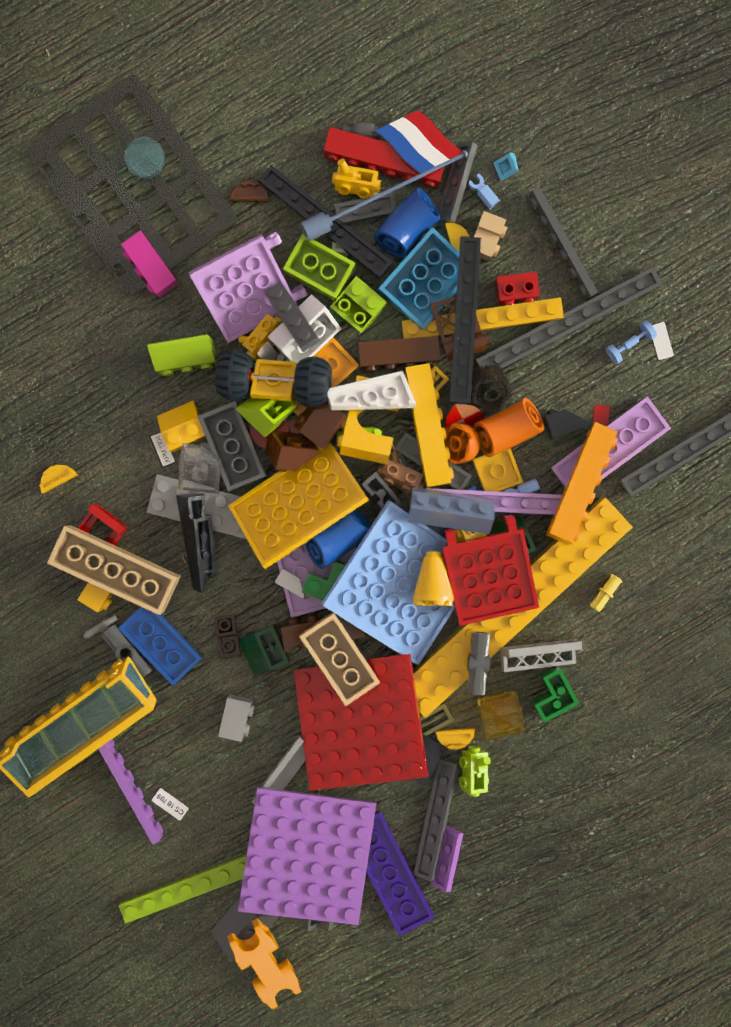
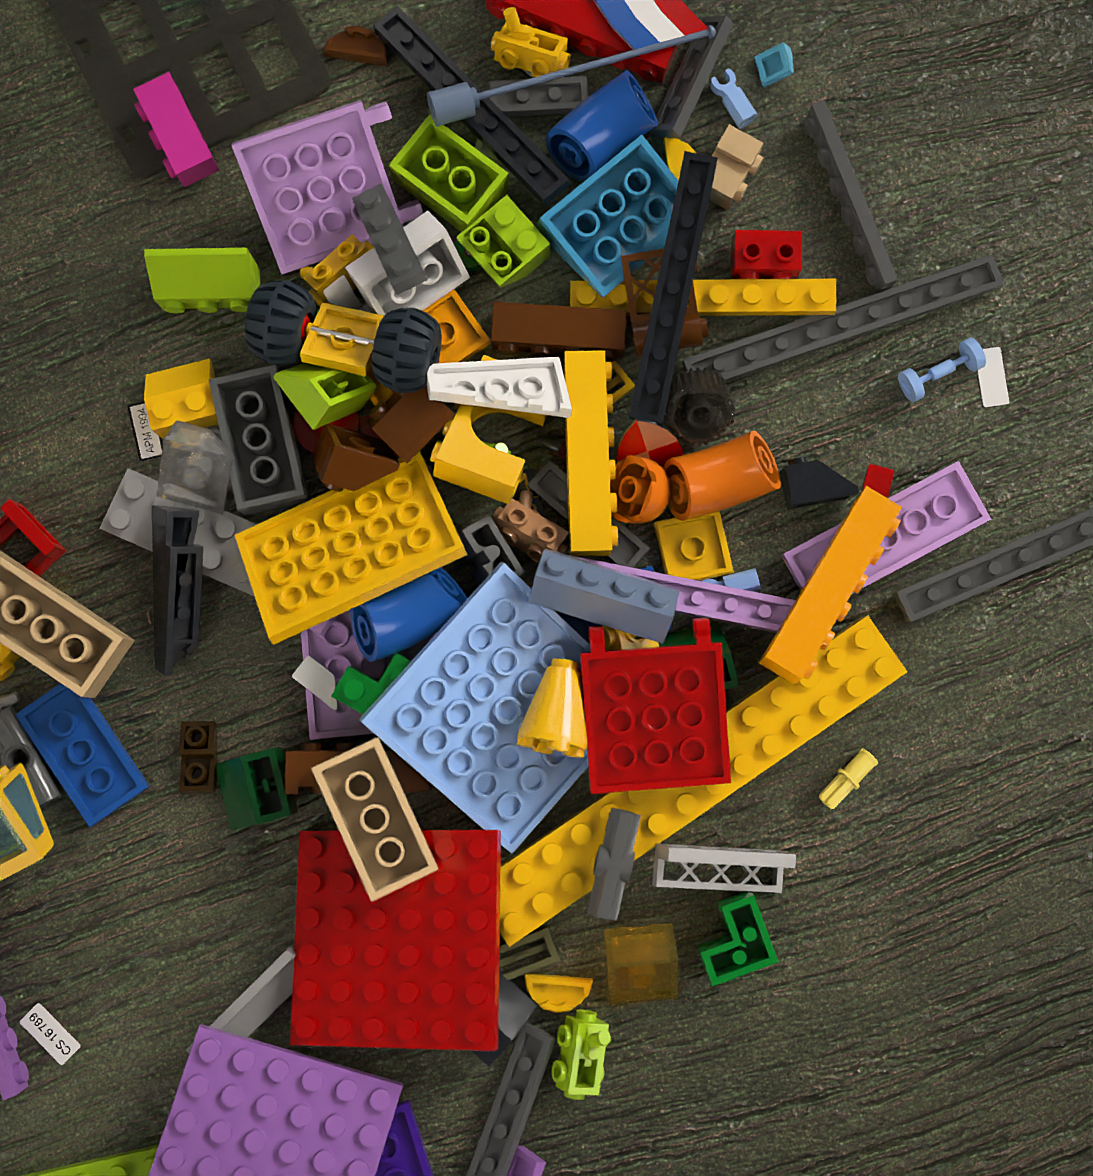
camera: 10 degrees right, 5 degrees down
light grey brick [218,694,255,742] -> none

